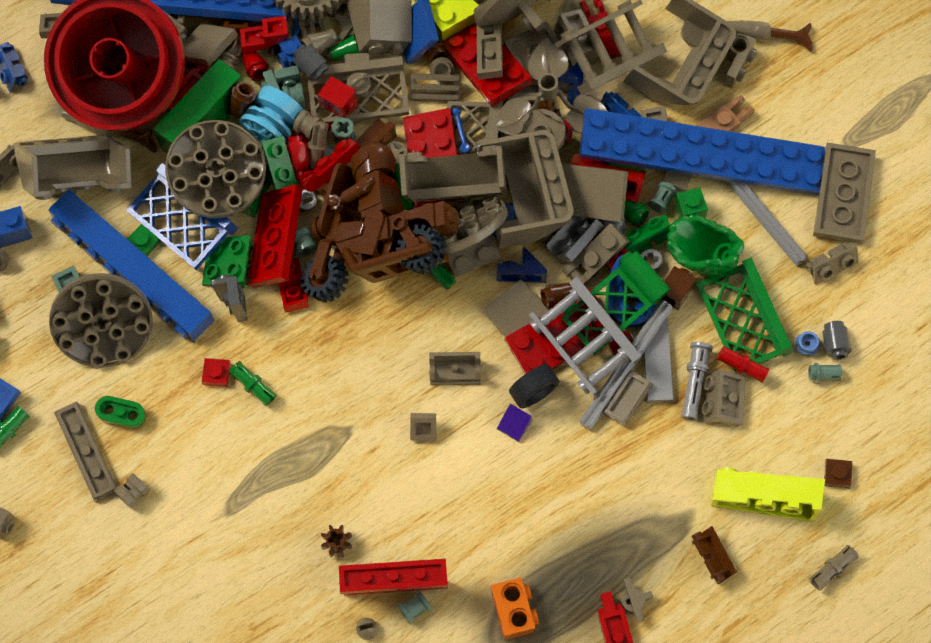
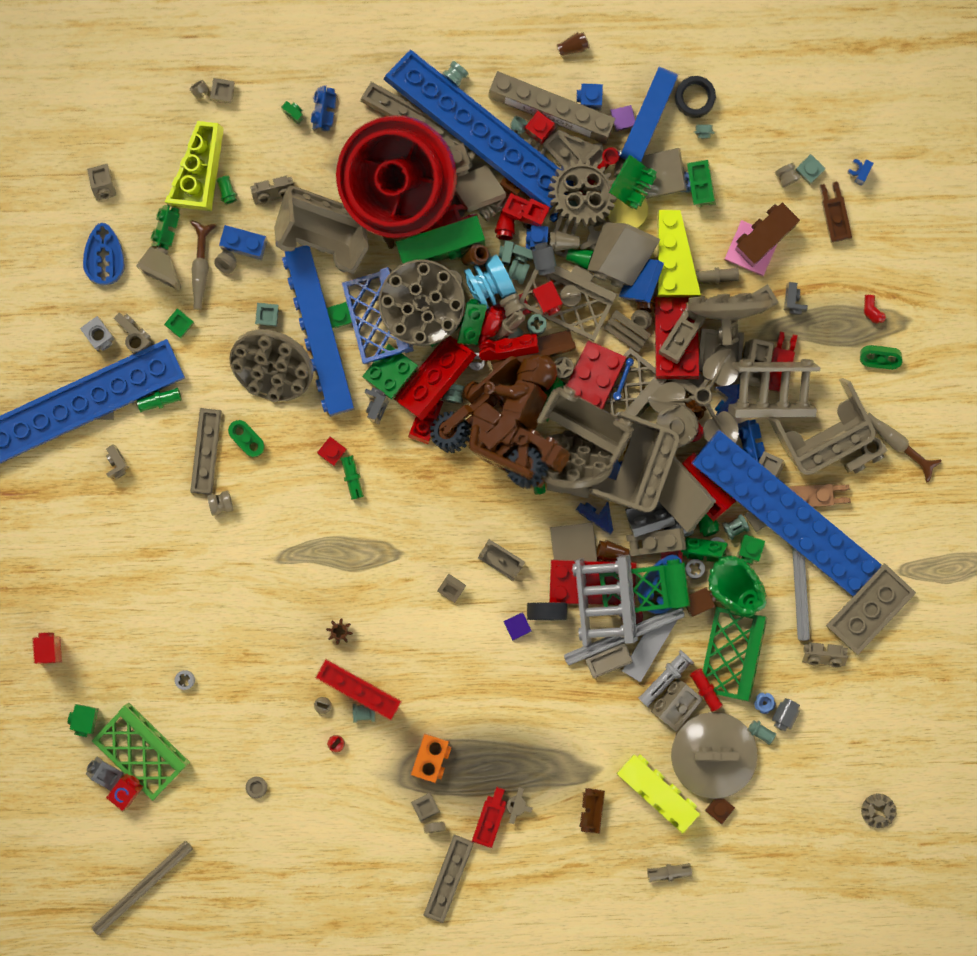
camera: 30 degrees right, 15 degrees up
none -> dark tan bracket [671,712,757,799]

